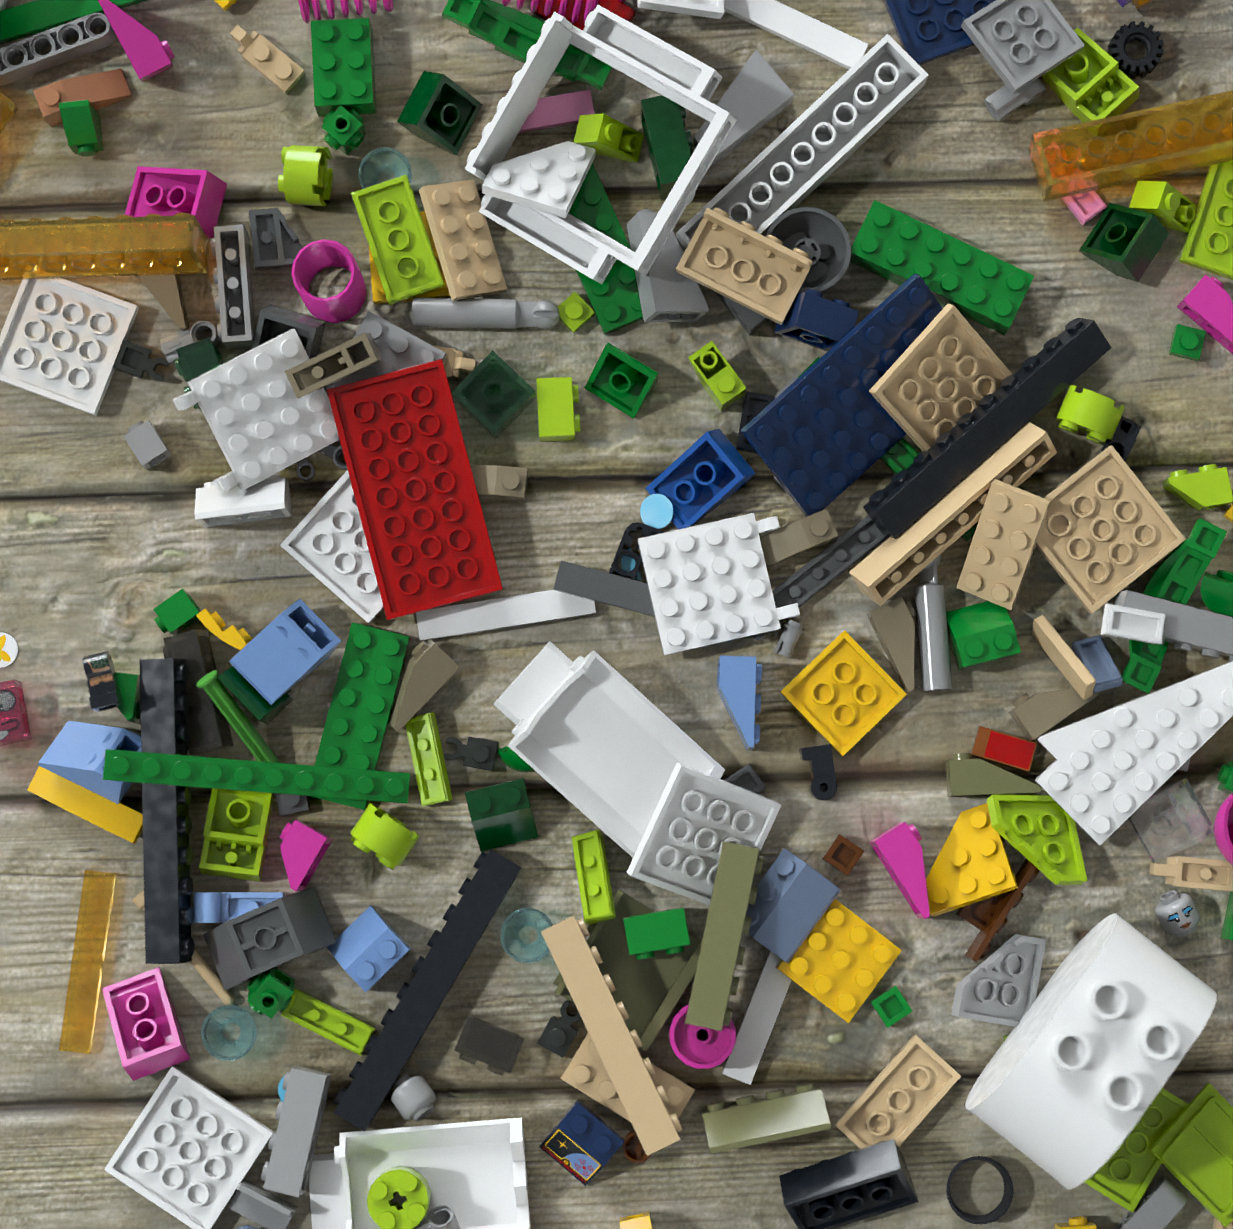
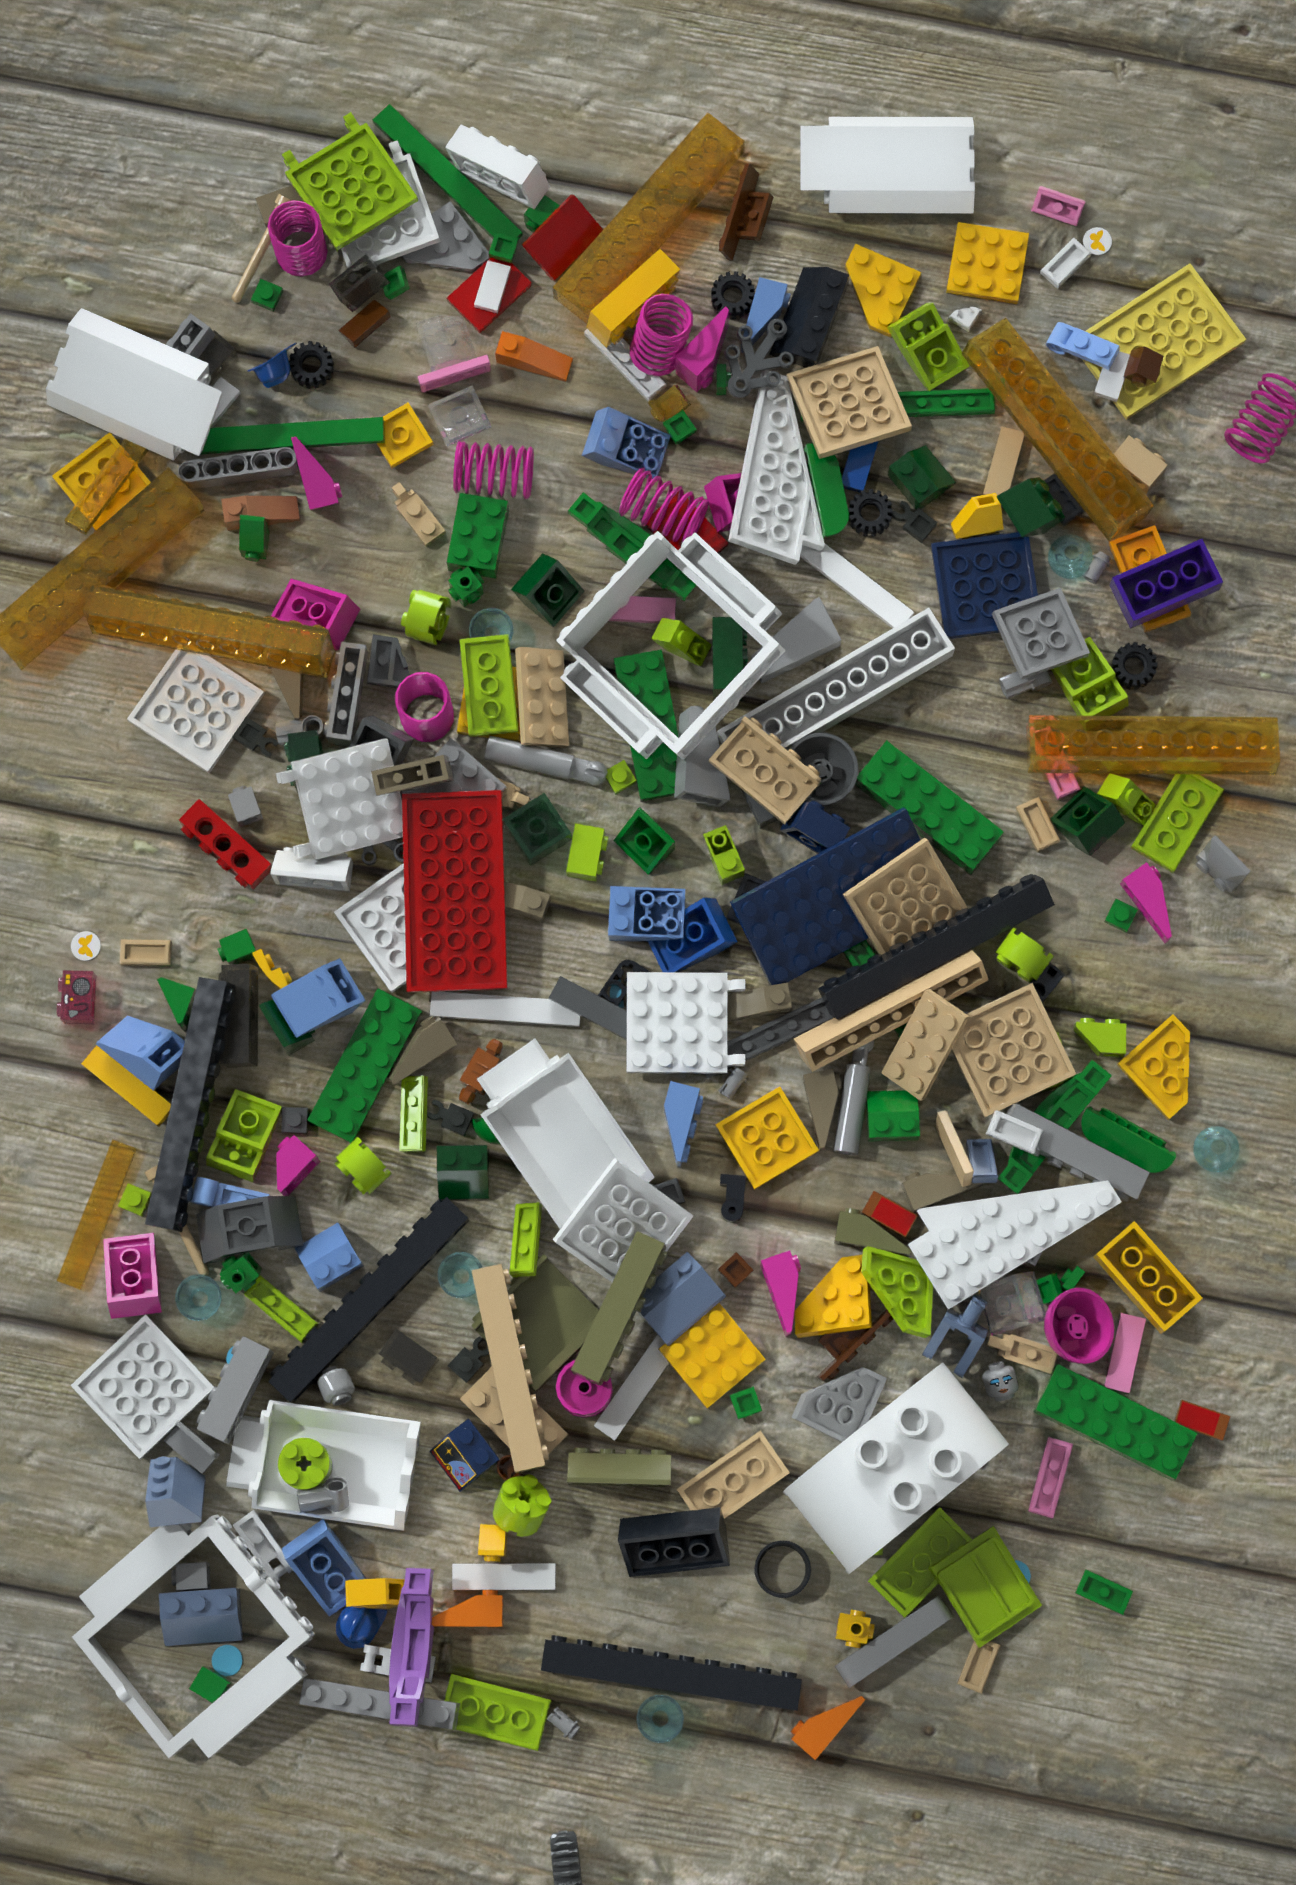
camera: 15 degrees right, 5 degrees down
black leg [83,651,124,712] -> none
green plate [102,749,410,803] -> none
bright green axle [197,670,281,763] -> none
white plate [482,141,596,219] -> none
green brick [623,907,690,960] -> none
medium azure sticker [640,494,673,529] -> none
none -> lime plate [118,1183,152,1217]
none -> tan tile [120,939,172,966]
none -> red brick [179,799,272,890]
none -> dark orange piece [459,1039,503,1105]
none -> lime brick [493,1474,551,1537]
none -> medium blue slope [608,886,685,942]
none -> sand blue piece [922,1295,989,1378]
none -> tan tile [1016,797,1060,852]
none -> green plate [1032,1273,1063,1306]

